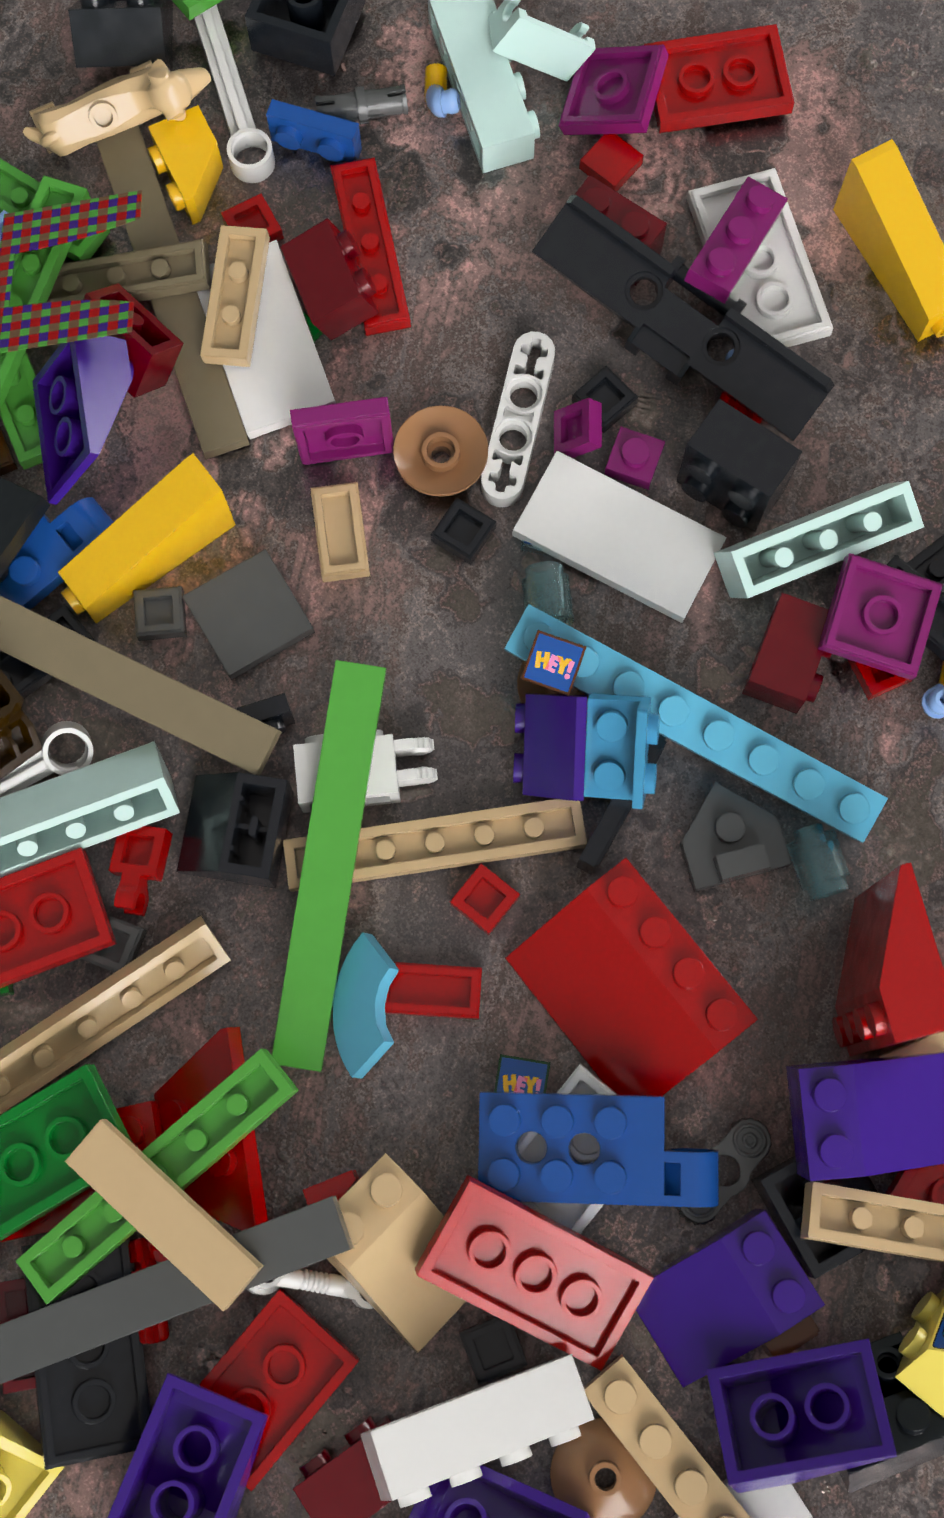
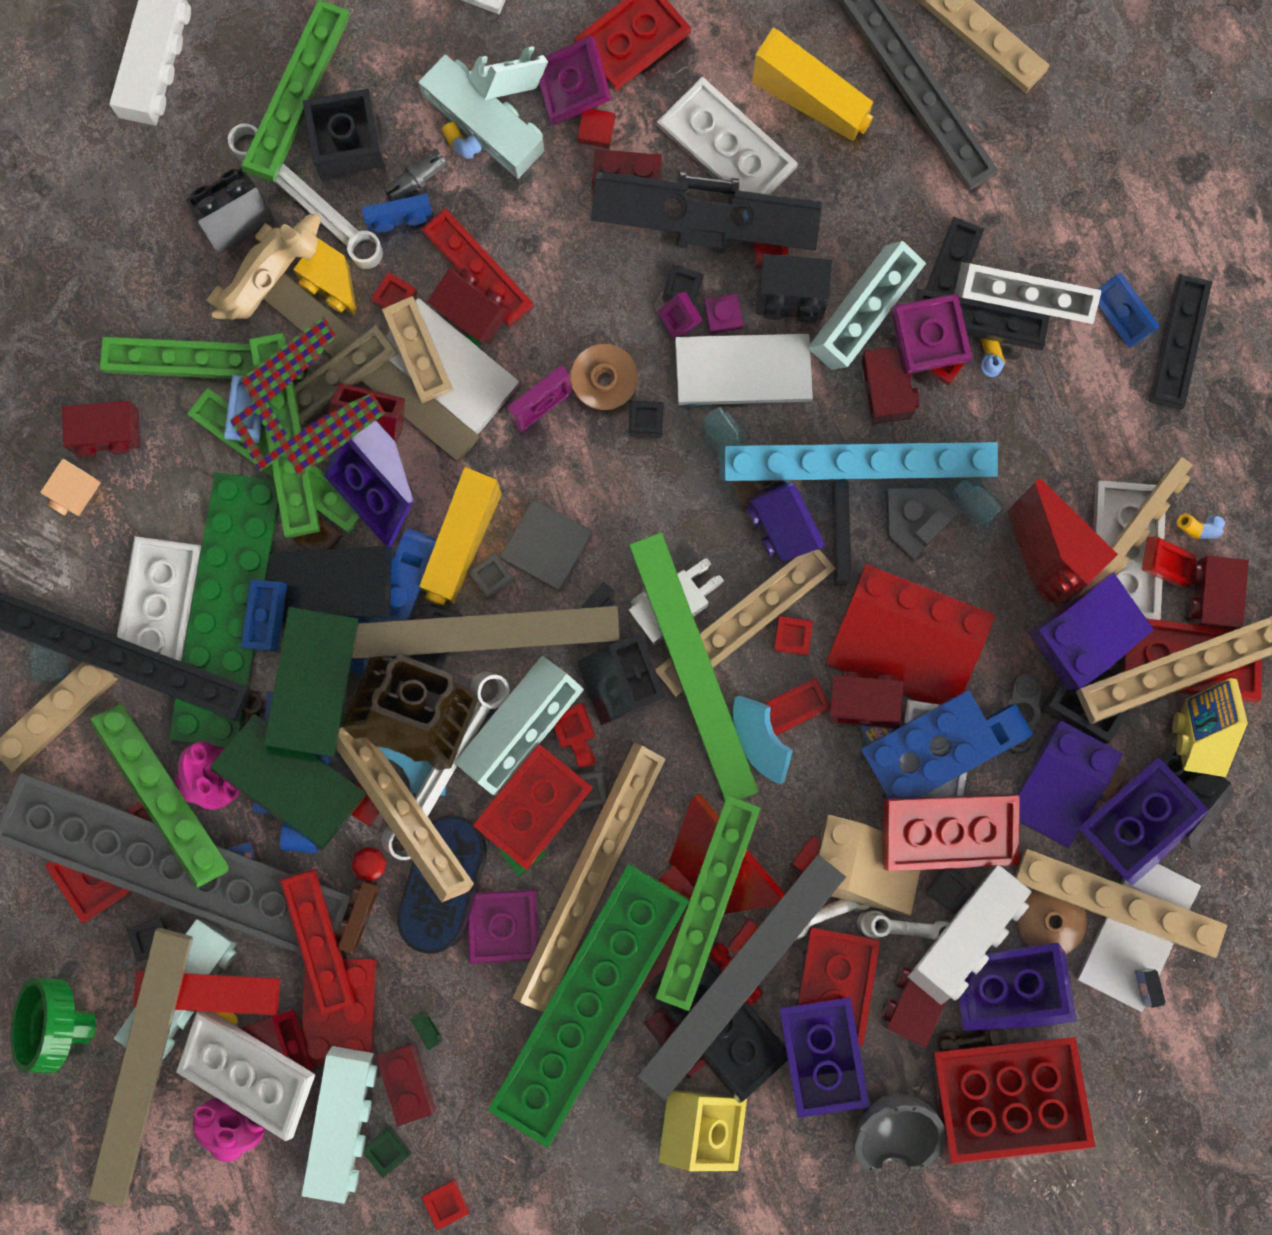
camera: 30 degrees left, 5 degrees up
tan tile [65,1119,264,1311] -> none
tan tile [310,482,370,583] -> none
white beam [481,331,555,508] -> none
blue tile [521,630,586,696] -> none
dark azure bracket [584,693,660,809] -> none
magenta plate [684,176,788,304] -> none
none -> dark red brick [830,672,904,729]
none -> white brick [857,910,949,942]

